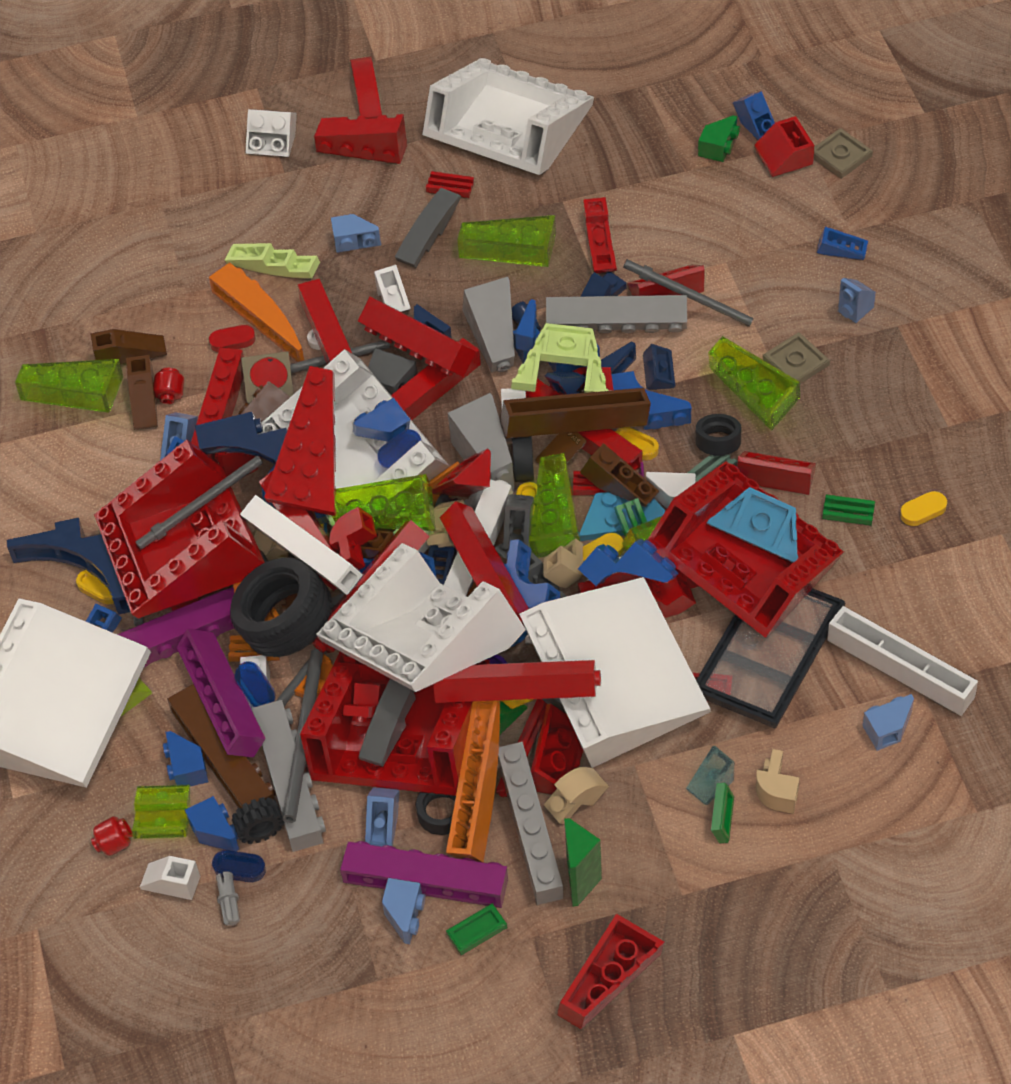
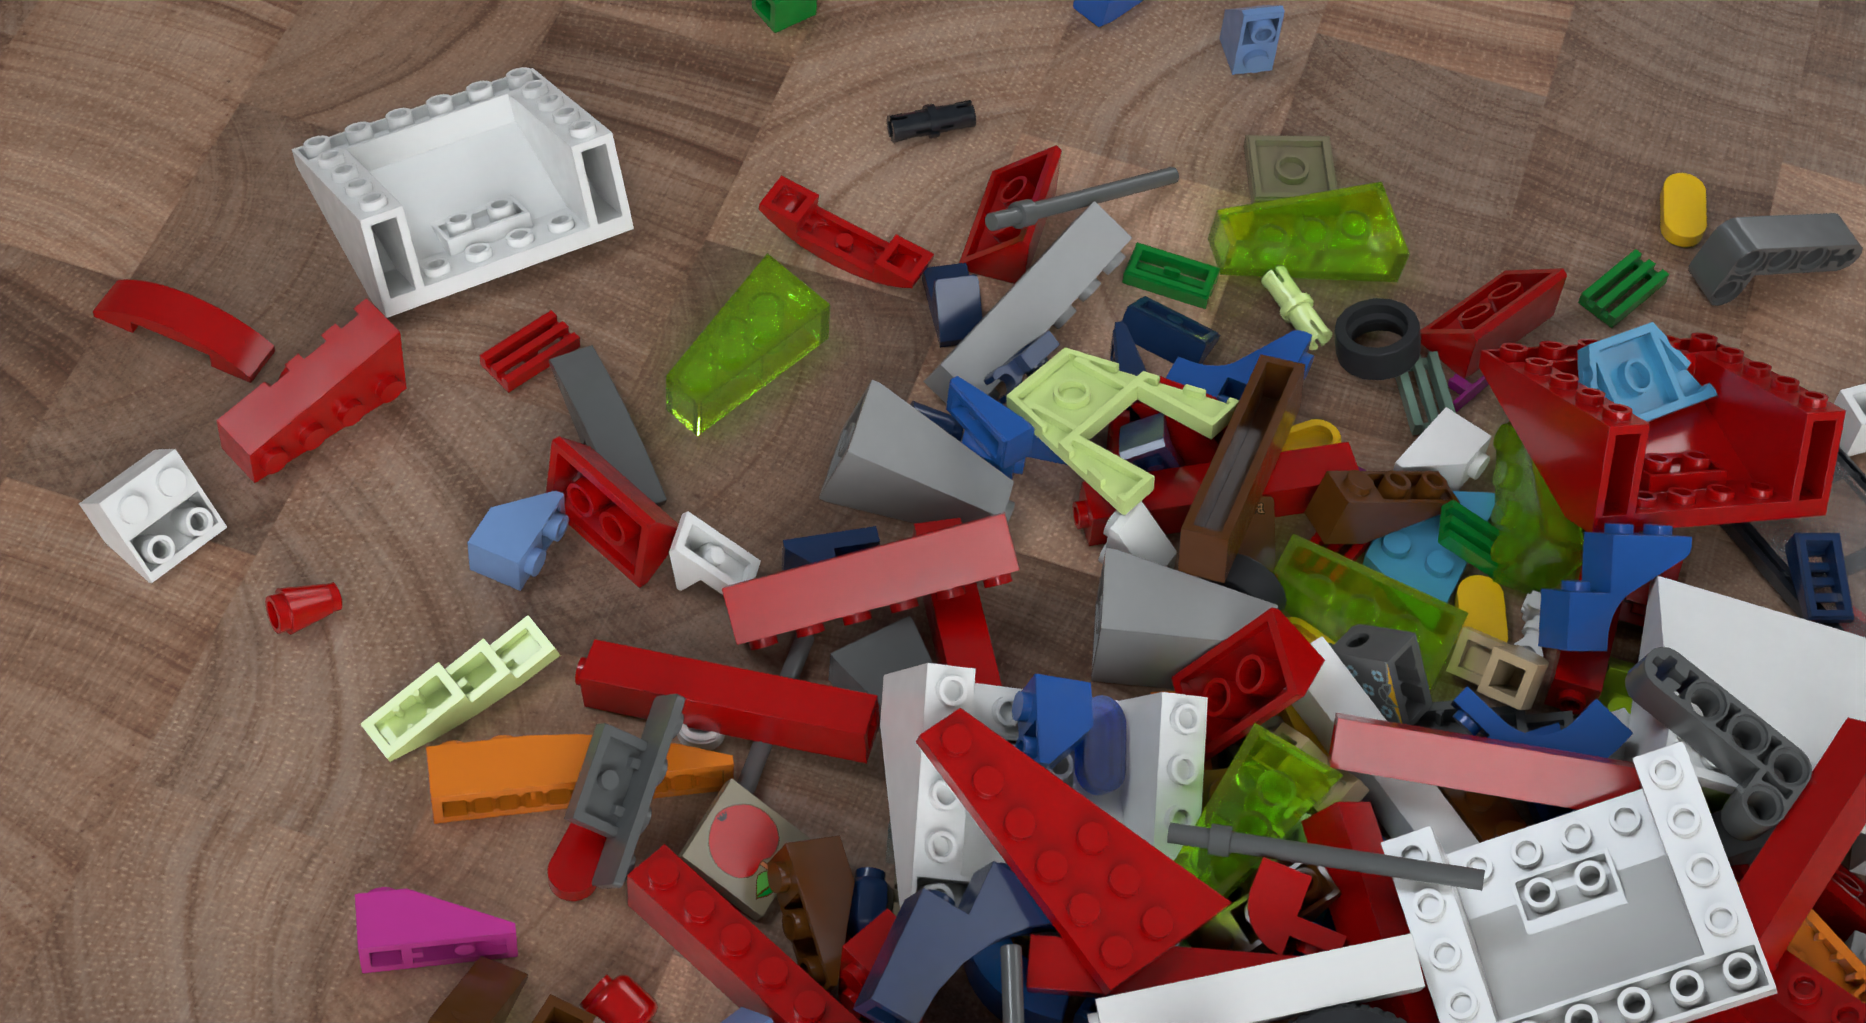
camera: 65 degrees left, 0 degrees up
none -> red cone [265,582,342,635]
none -> dark pink slope [355,887,518,973]
none -> red slope [546,436,679,588]
none -> dark grey bracket [564,694,685,889]
none -> black pin [886,100,976,143]
none -> dark blue plate [984,330,1060,404]
none -> green tile [1122,242,1220,309]
none -> dark grey bar [1167,822,1485,891]
none -> yellowish green pin [1261,266,1333,350]
none -> dark grey beam [1625,647,1812,842]
none -> dark grey beam [1688,213,1863,306]
none -> dark blue slope [1784,533,1854,623]

